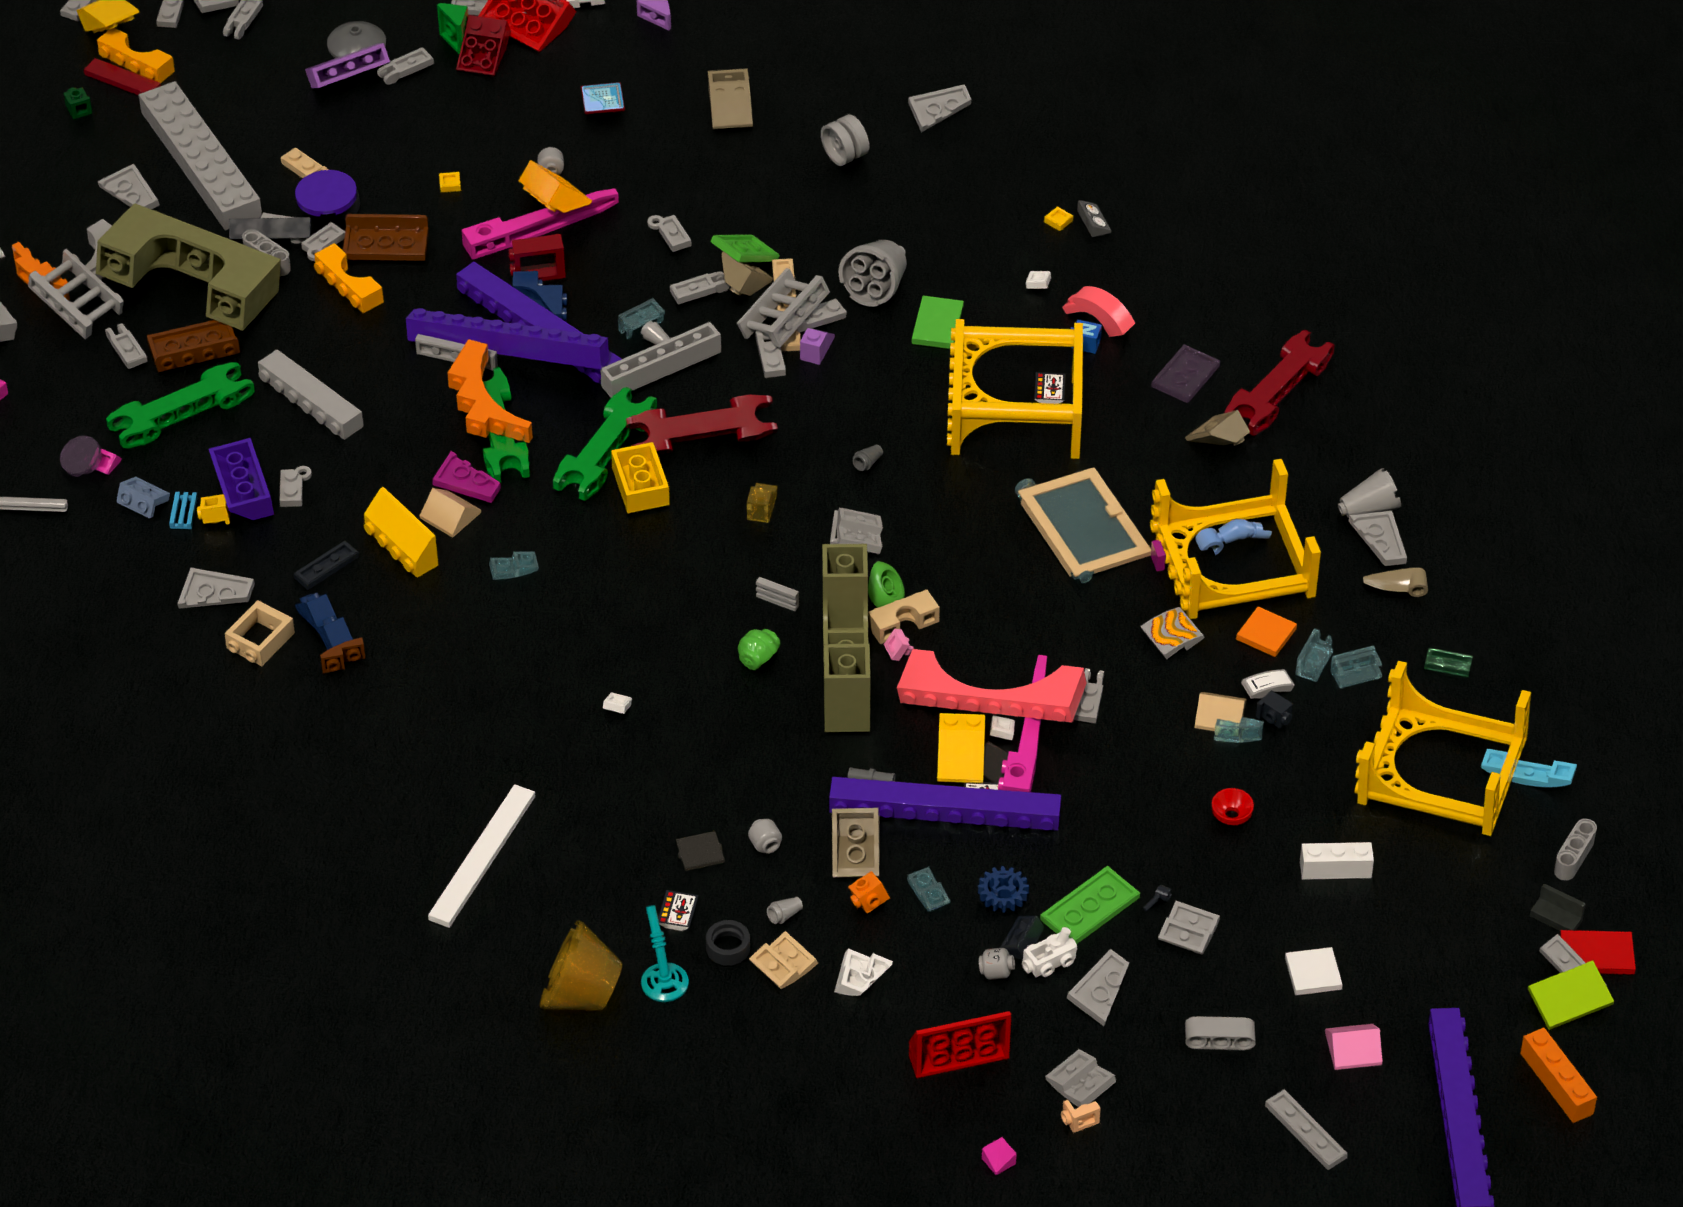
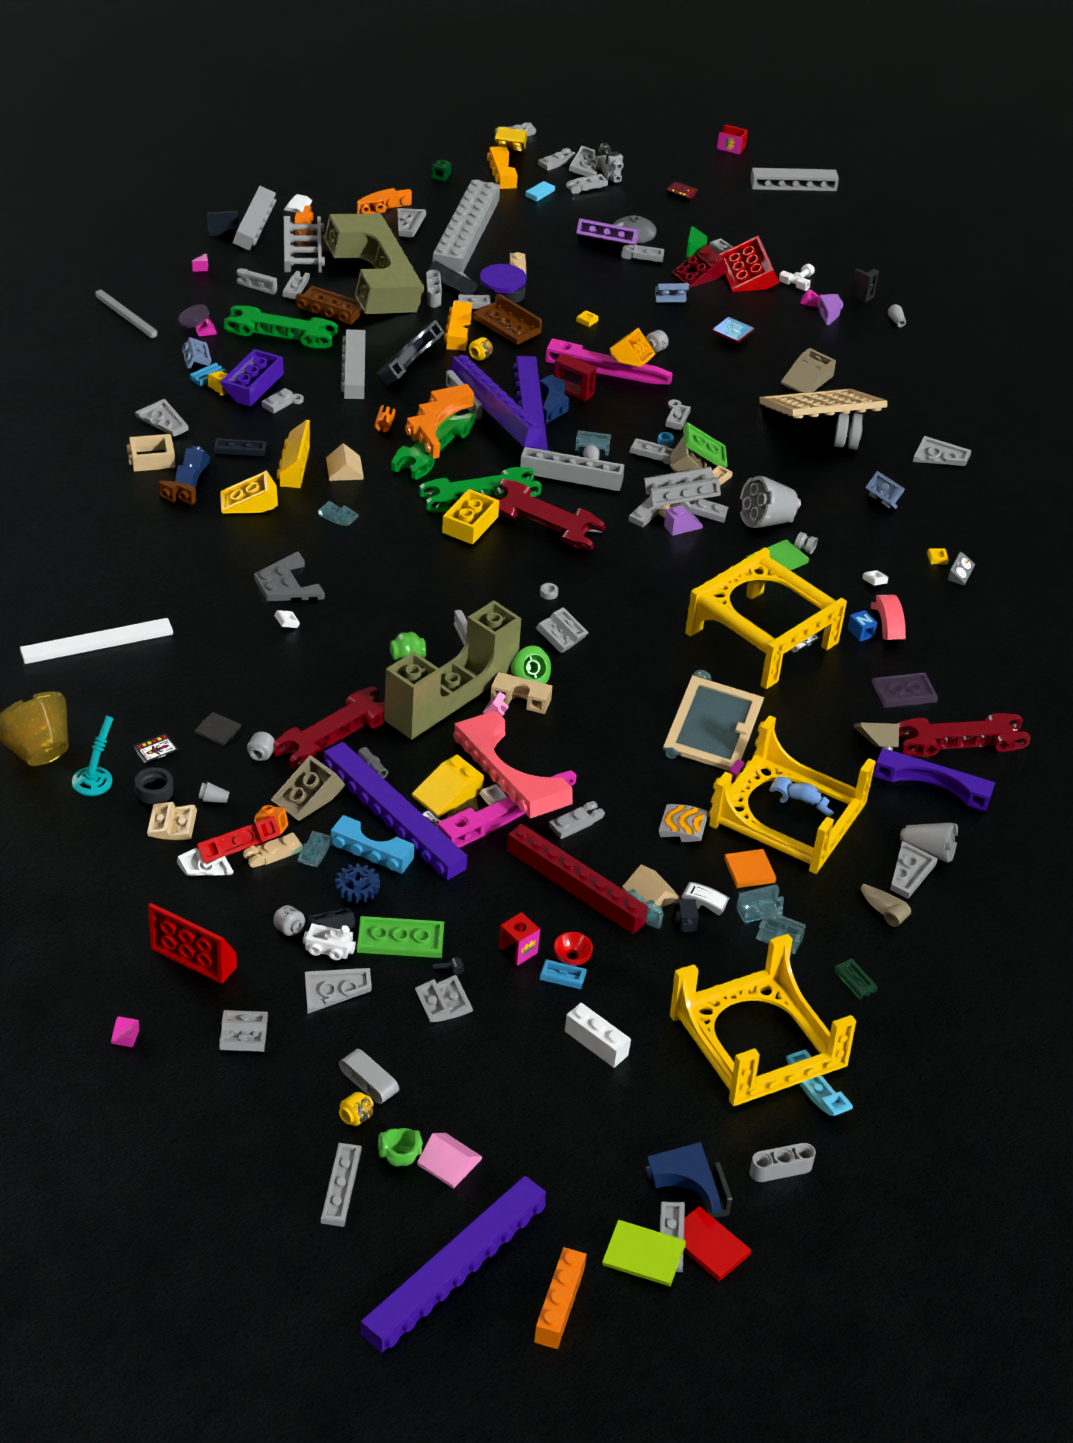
camera: 40 degrees right, 5 degrees down
dark red tile [84,58,161,95] -> none
magenta wing [433,451,501,503] -> none
clear yellow arch [747,483,777,523] -> none
dark grey cone [852,445,883,471] -> none
light nougat bracket [1061,1100,1100,1133] -> none
white tile [1285,947,1342,995] -> none
none -> red slope [197,816,281,864]
none -> yellow slope [220,471,278,514]
none -> light grey hinge [237,268,277,294]
none -> tan hinge [243,833,303,867]
none -> dark grey wing [254,552,325,601]
none -> dark red piece [272,686,385,770]
none -> dark azure arch [331,815,414,874]
none -> yellow head [339,1092,373,1126]
none -> orange slope [357,188,412,214]
none -> orange arm [375,405,396,433]
none -> black arch [376,320,445,386]
none -> bright green hair [378,1128,423,1167]
none -> yellow head [469,337,493,361]
none -> red piece [499,912,540,965]
none -> dark red brick [507,824,648,934]
none -> medium azure tile [525,181,555,201]
none -> light grey tile [540,583,558,600]
none -> dark azure tile [540,959,587,989]
none -> dark blue arch [646,1142,722,1214]
none -> sand blue bracket [655,283,689,303]
none -> dark azure tile [657,432,674,447]
none -> tan plate [760,389,887,418]
none -> light grey wheel [794,532,818,554]
none -> dark pink slope [800,289,820,307]
none -> sand blue bracket [865,471,905,509]
none -> dark purple arch [874,748,995,811]

